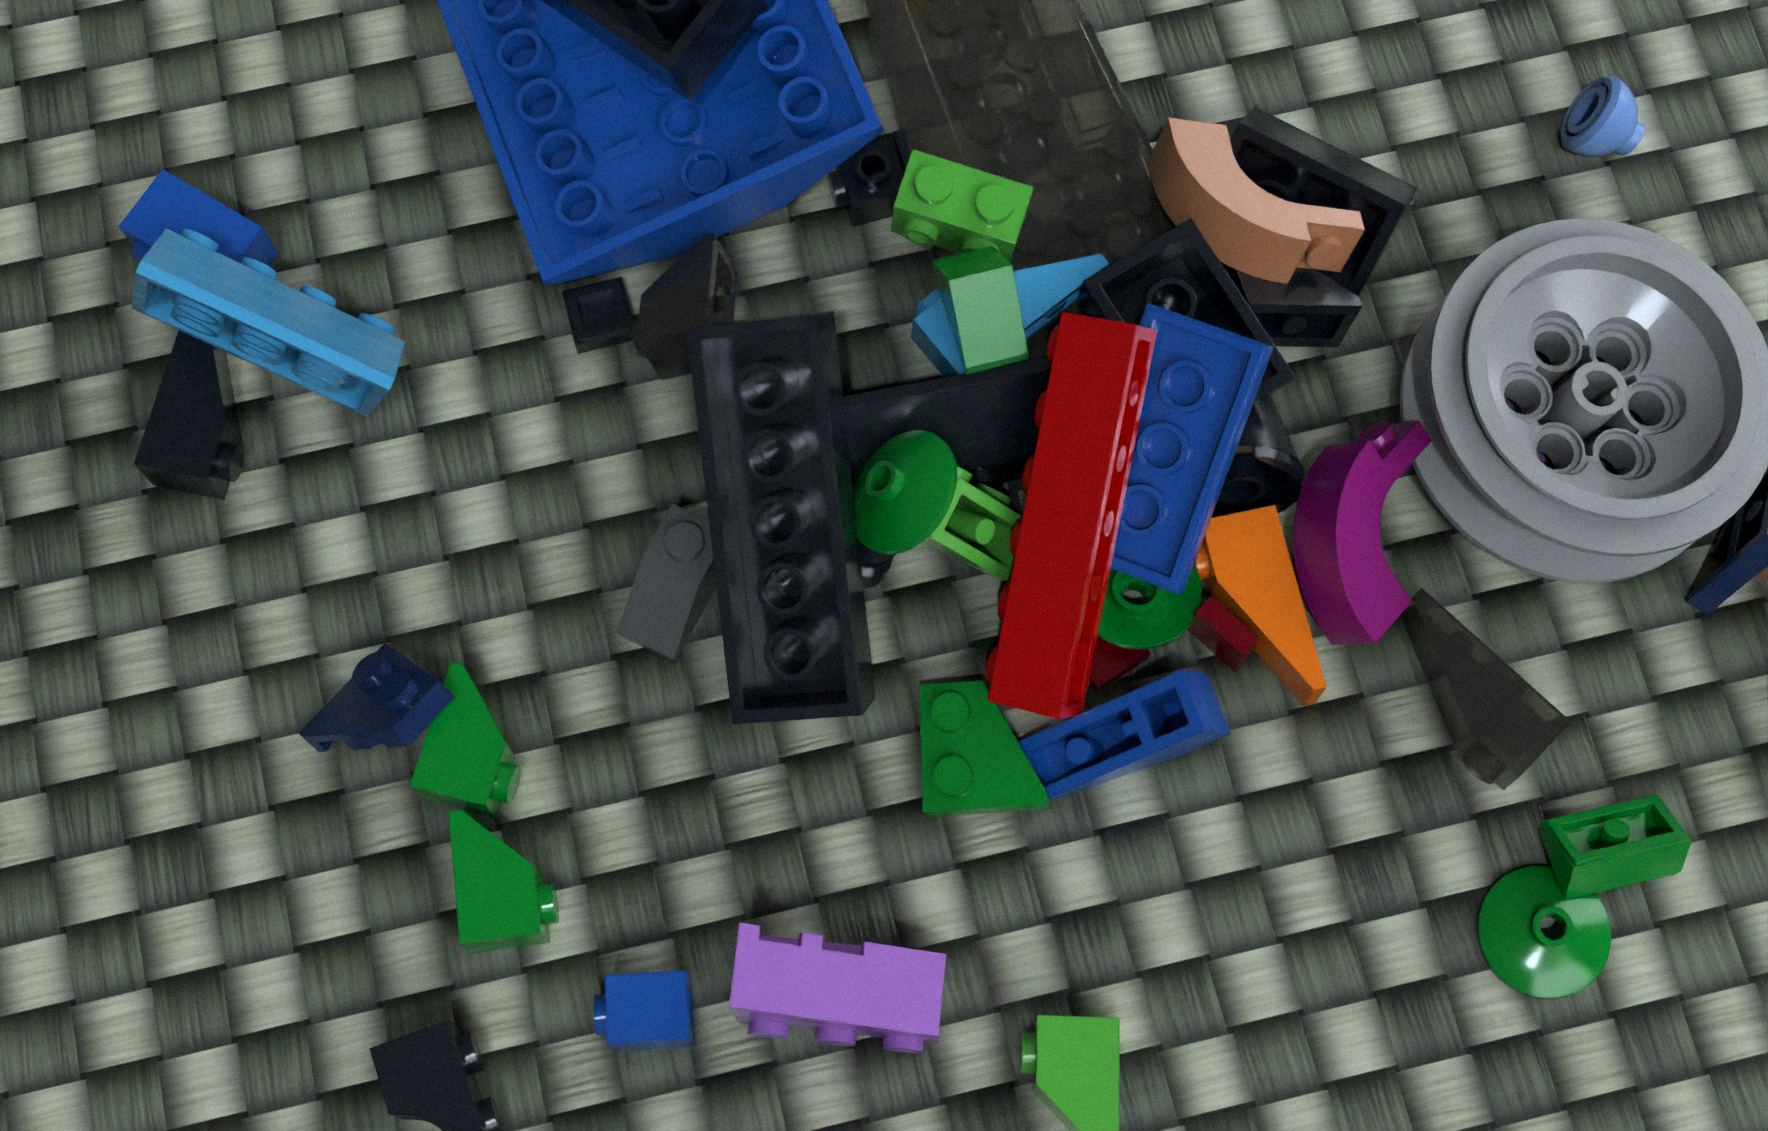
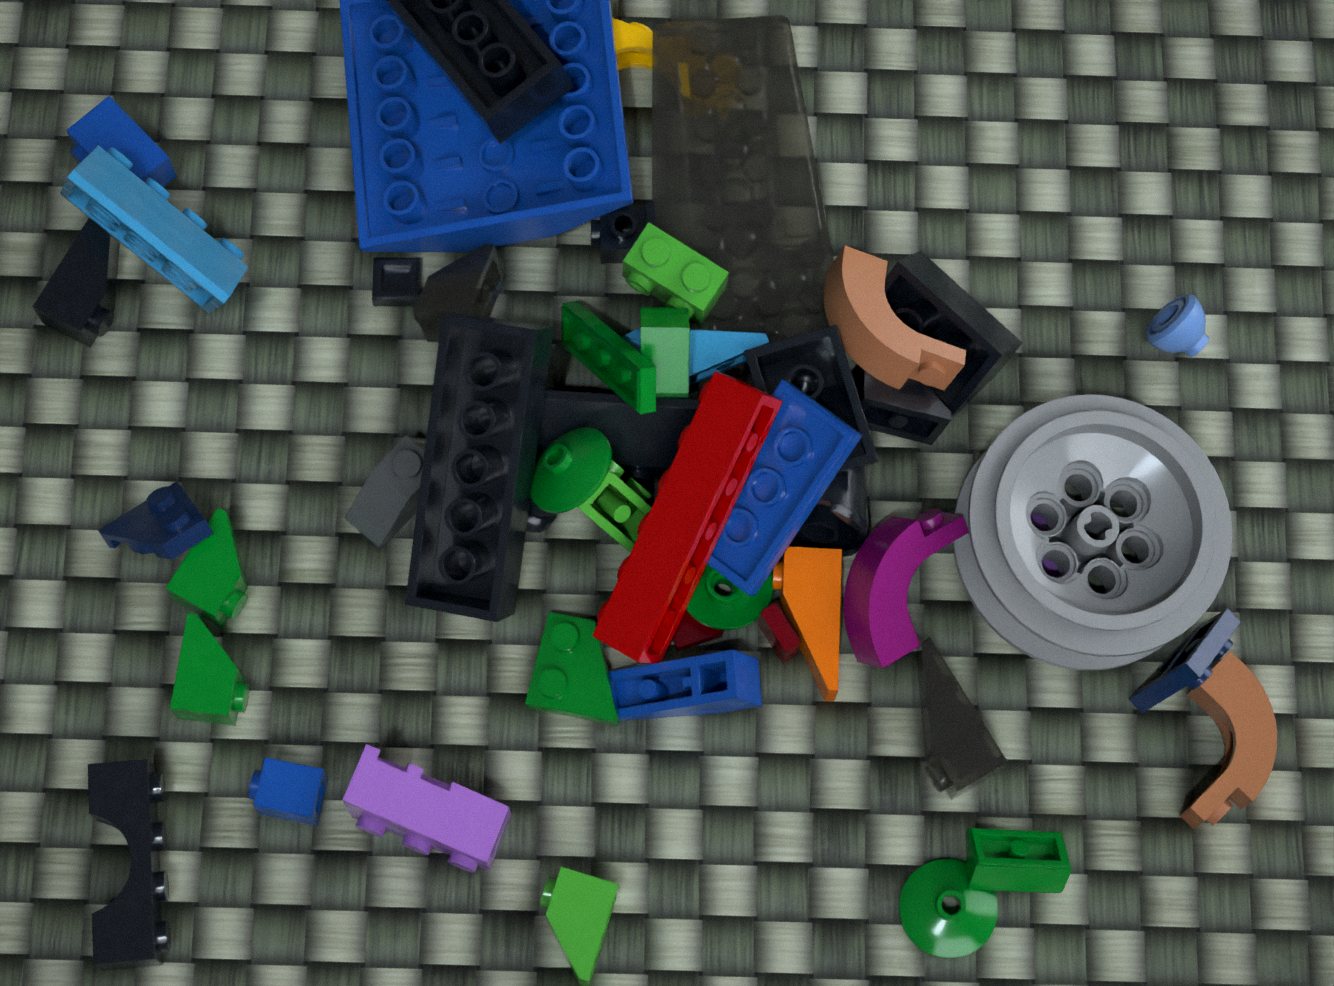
camera: 10 degrees right, 0 degrees up
none -> green tile [561,301,656,415]

